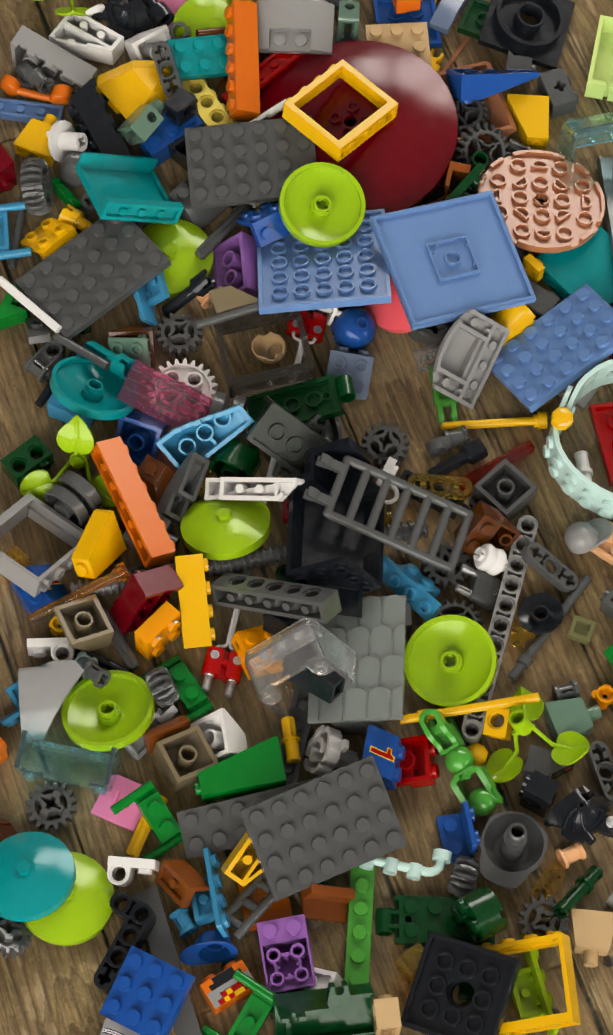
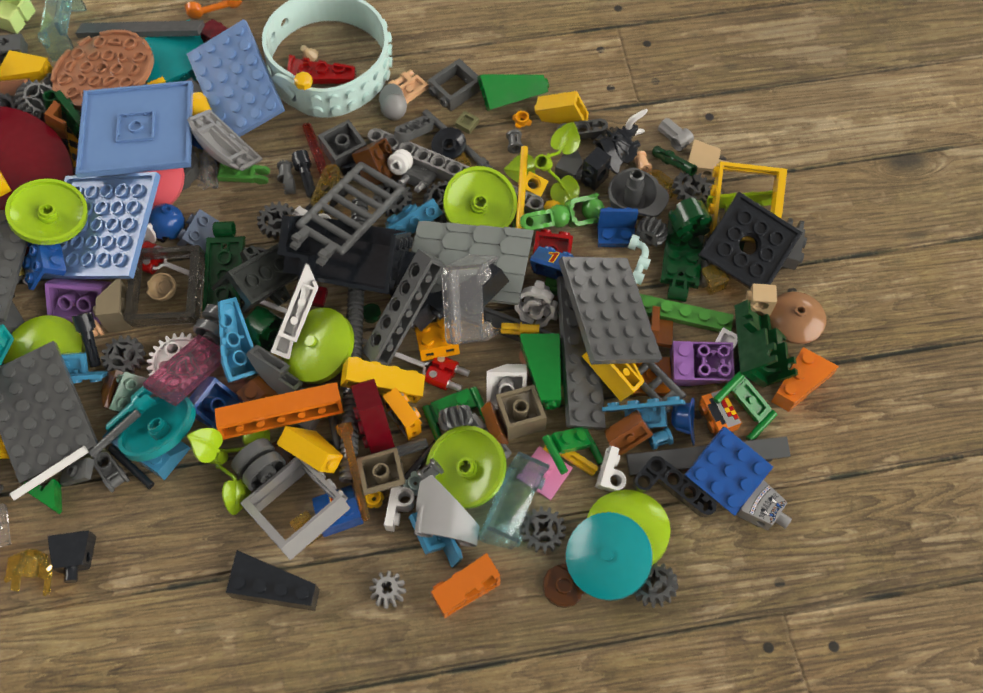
camera: 75 degrees left, 0 degrees up
dark green brick [0,435,54,489] -> none
dark grey bar [194,302,259,330] -> none
dark grey axle [195,204,250,260] -> none
yellow piece [441,411,548,431] -> none
sand green torso [543,697,602,743] -> none

